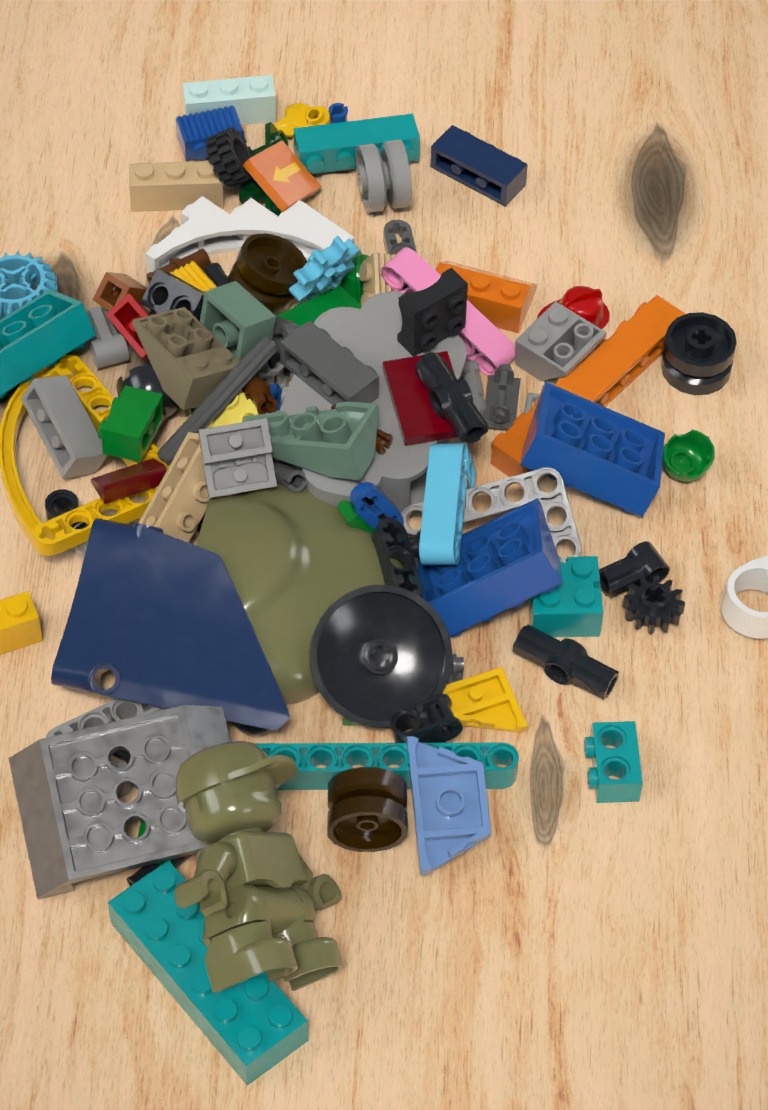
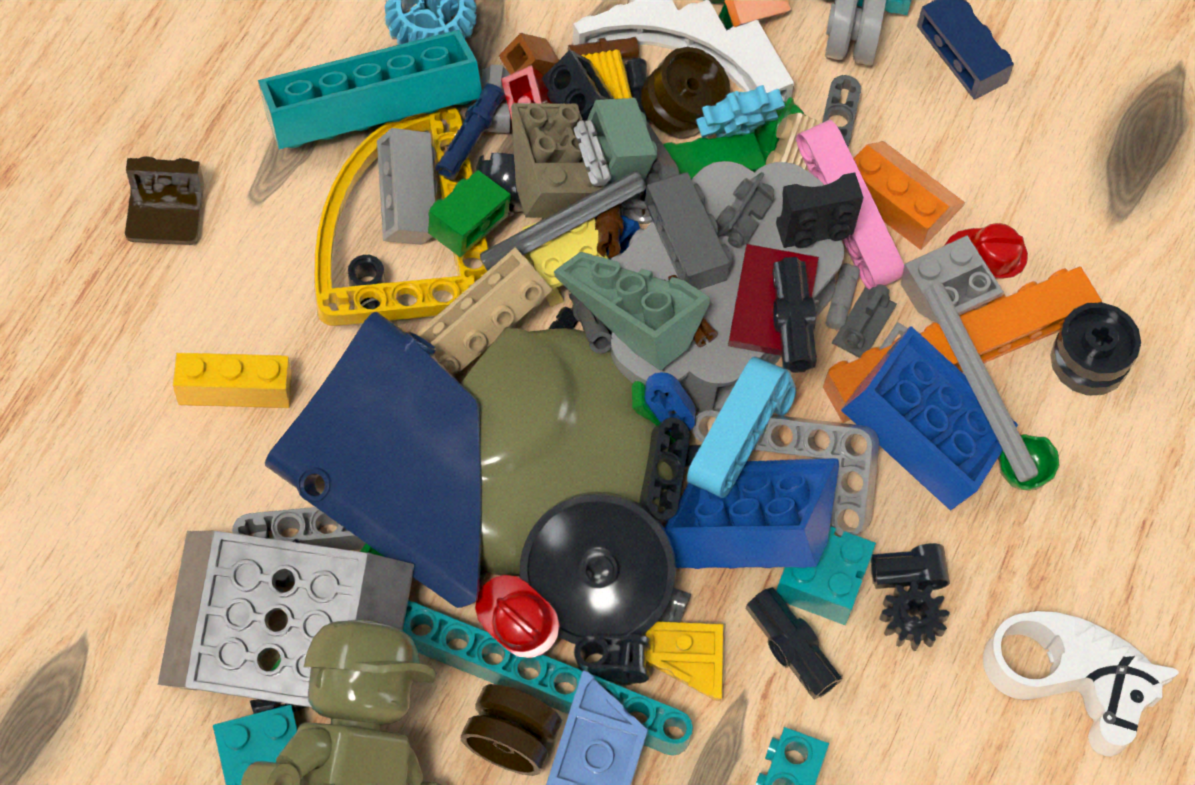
camera: 20 degrees right, 10 degrees up
dark red slope [91,458,167,504] -> none
light grey slope [198,418,277,498] -> none
none -> dark blue pin [435,83,505,180]
none -> red piece [475,575,559,658]
none -> light grey axle [574,120,611,186]
none -> dark grey hinge [716,172,774,248]
none -> light grey axle [924,282,1038,482]

